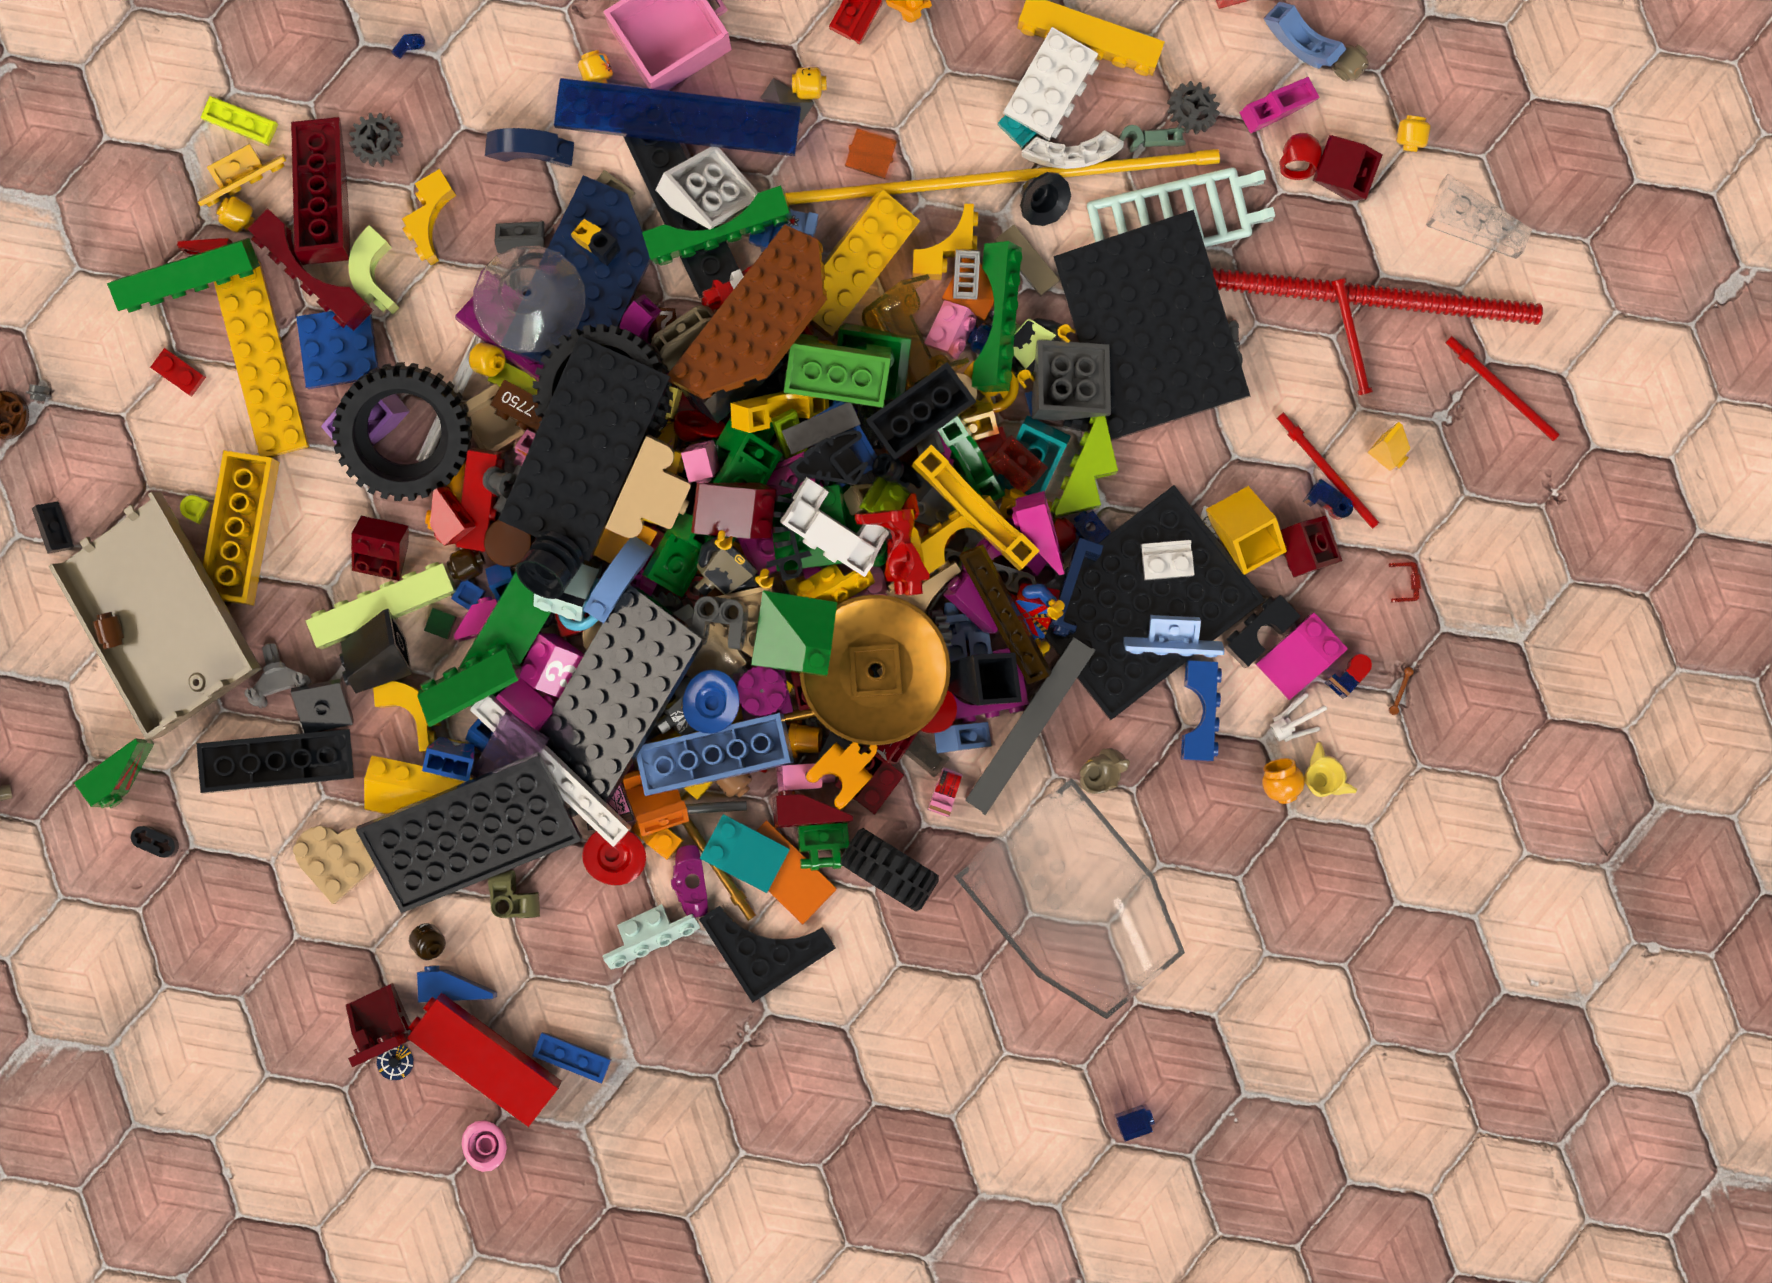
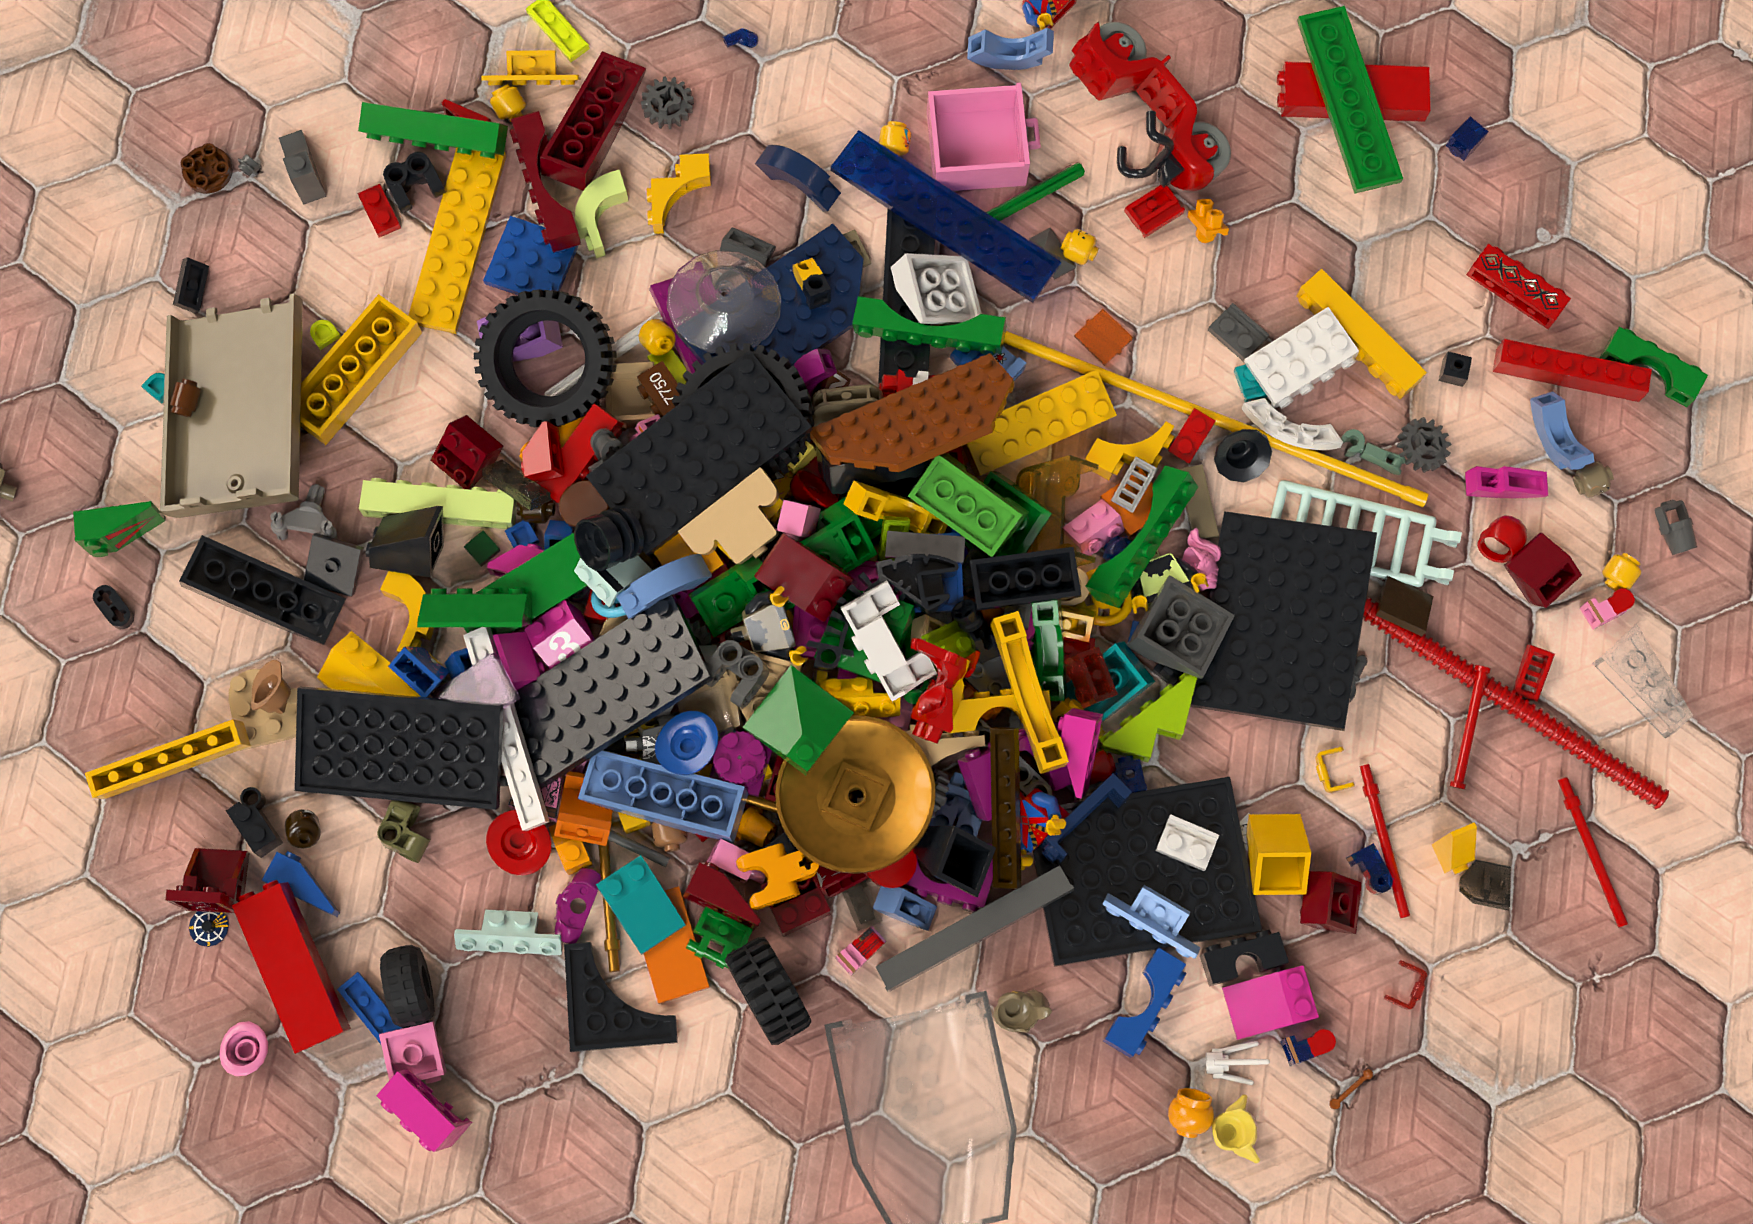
camera: 25 degrees right, 10 degrees down
none -> yellow brick [85,719,251,799]
none -> teal tile [141,373,165,404]
none -> black hinge [226,787,283,858]
none -> medium nougat piece [251,660,291,714]
none -> dark grey arch [279,130,327,205]
none -> dark pink wedge [376,1069,473,1152]
none -> bright pink plate [379,1021,447,1084]
none -> black tyre [380,945,435,1028]
none -> black piece [383,152,446,214]
none -> clear smoke plate [482,459,551,511]
none -> green axle [956,163,1085,241]
none -> red plate [1168,408,1216,464]
none -> bright pink hair [1182,528,1221,592]
none -> dark grey plate [1208,303,1269,362]
none -> yellow piece [1315,747,1355,793]
none -> dark brown tile [1376,575,1434,636]
none -> black plate [1438,352,1472,387]
none -> clear smoke slope [1459,860,1511,911]
none -> red slope [1513,645,1555,702]
none -> leg [1580,588,1635,630]
none -> dark grey piece [1655,500,1697,555]

